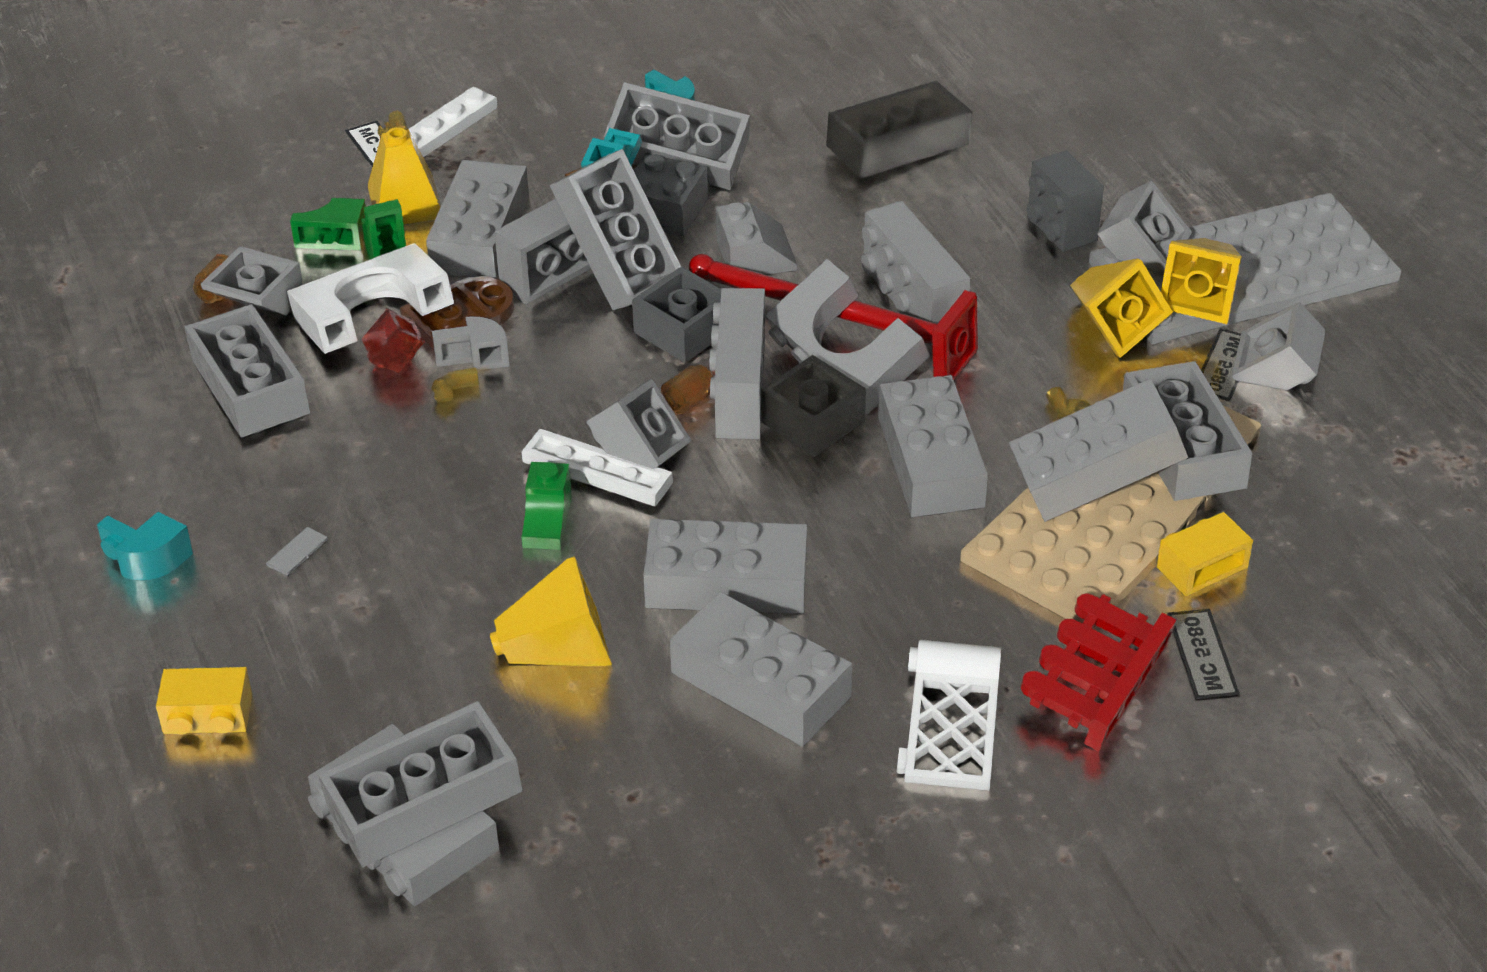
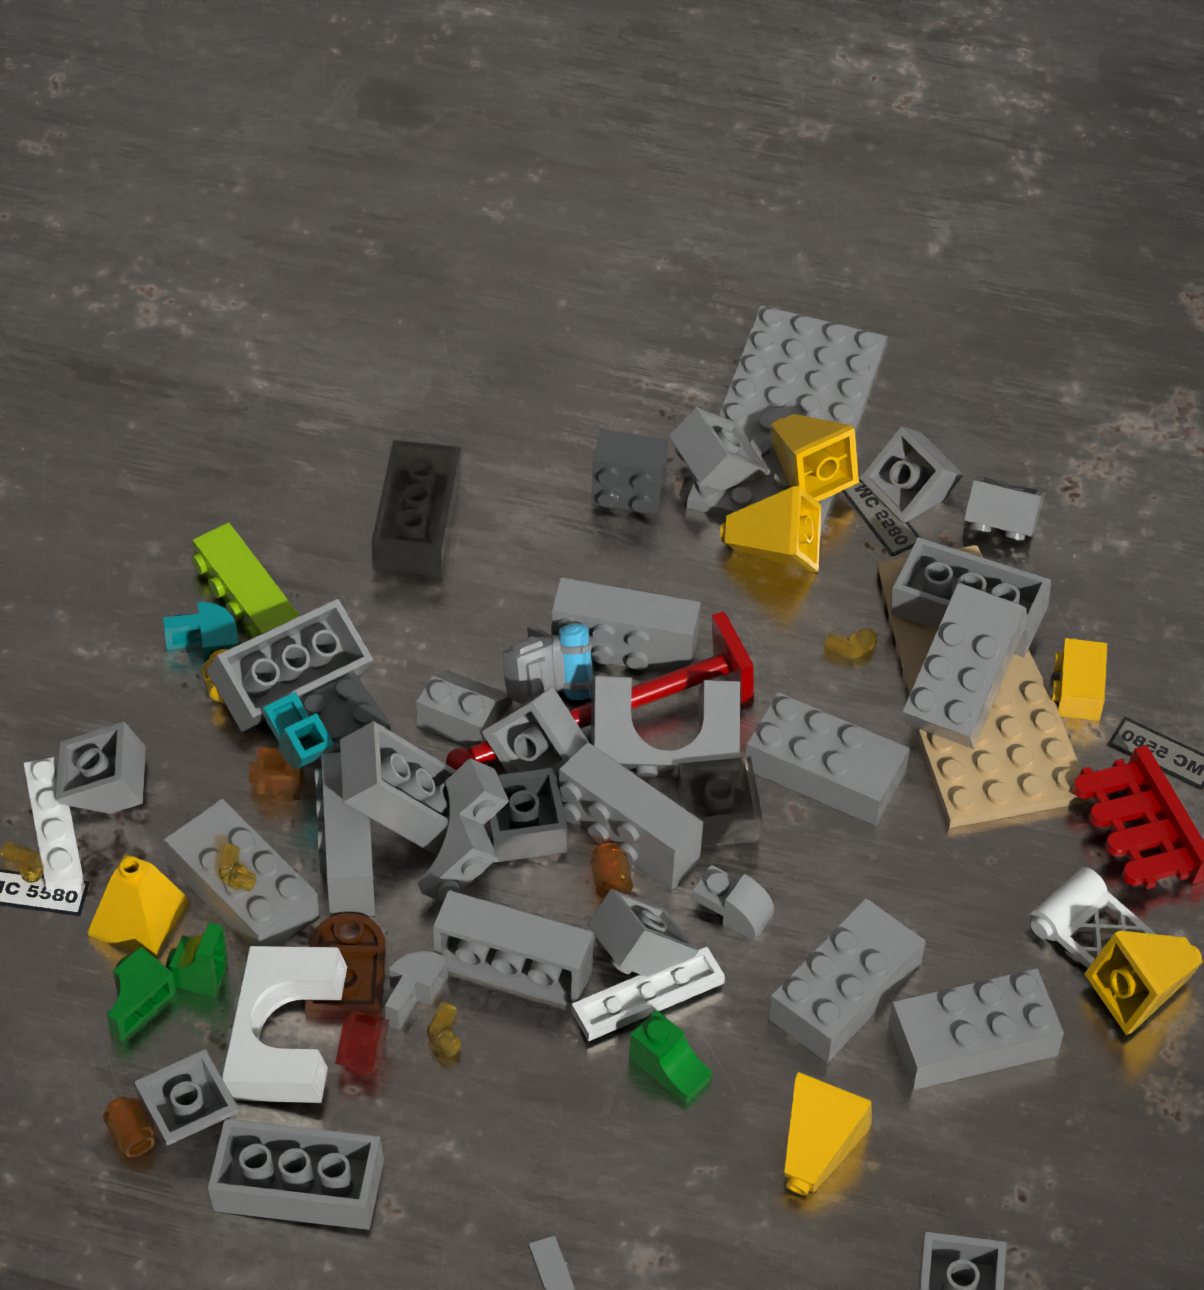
camera: 55 degrees left, 10 degrees up
none -> light grey slope [56,722,146,814]
none -> lime brick [191,522,300,640]
none -> clear yellow arm [218,844,257,892]
none -> light grey arch [417,758,509,902]
none -> light grey brick [433,890,594,1007]
none -> light grey slope [482,686,588,774]
none -> light grey piece [503,623,594,704]
none -> light grey brick [691,865,774,941]
none -> light grey slope [964,475,1045,540]
none -> yellow slope [1084,931,1203,1035]

